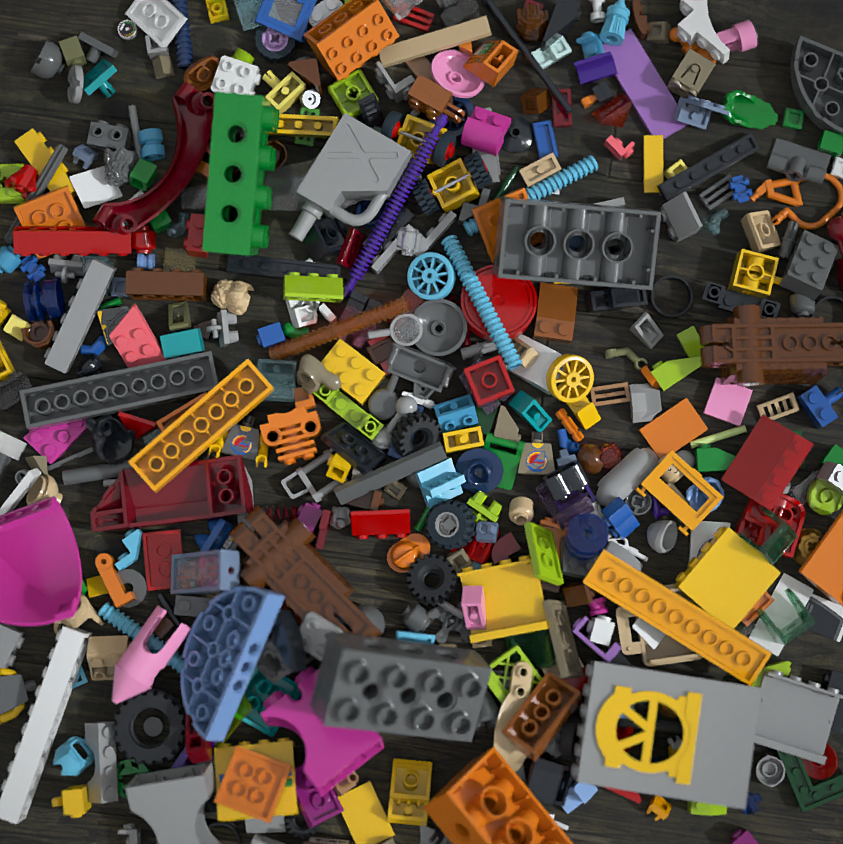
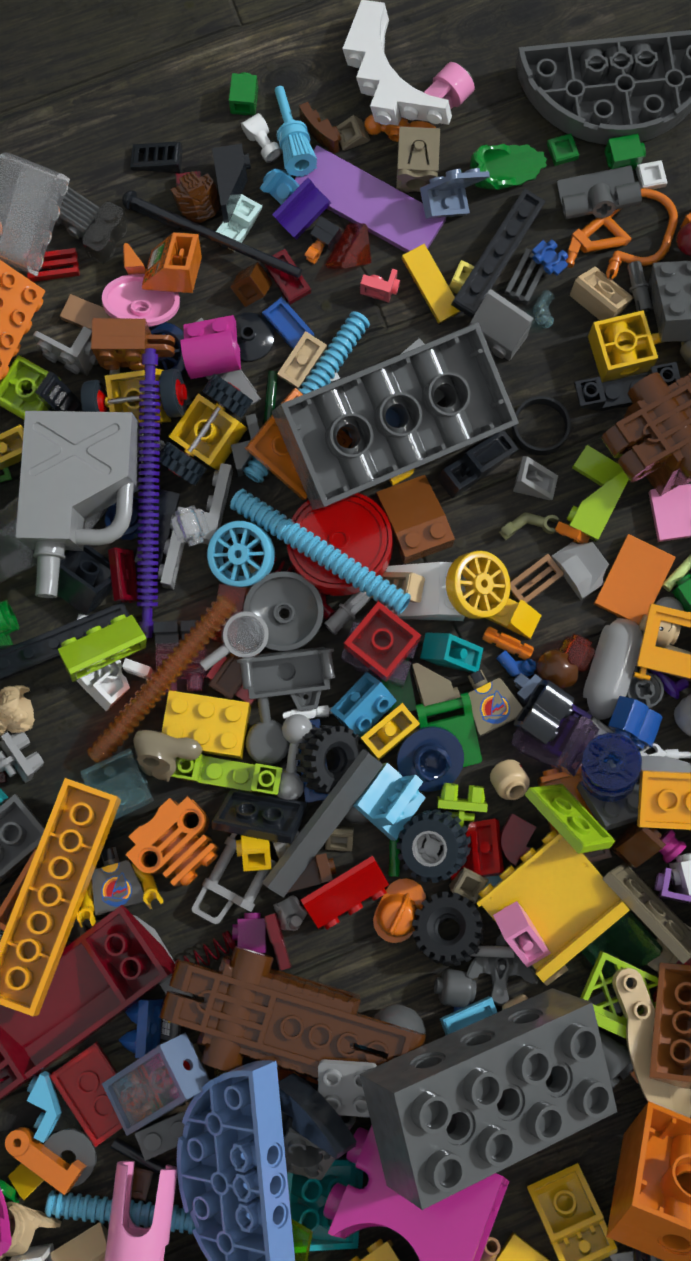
camera: 25 degrees left, 5 degrees down
blue brick [256,322,287,350] -> none
green arm [282,323,311,340] -> none
orange panel [293,387,316,409] -> none
tan tile [379,16,492,68] -> none
sand blue tile [476,521,499,543] -> none

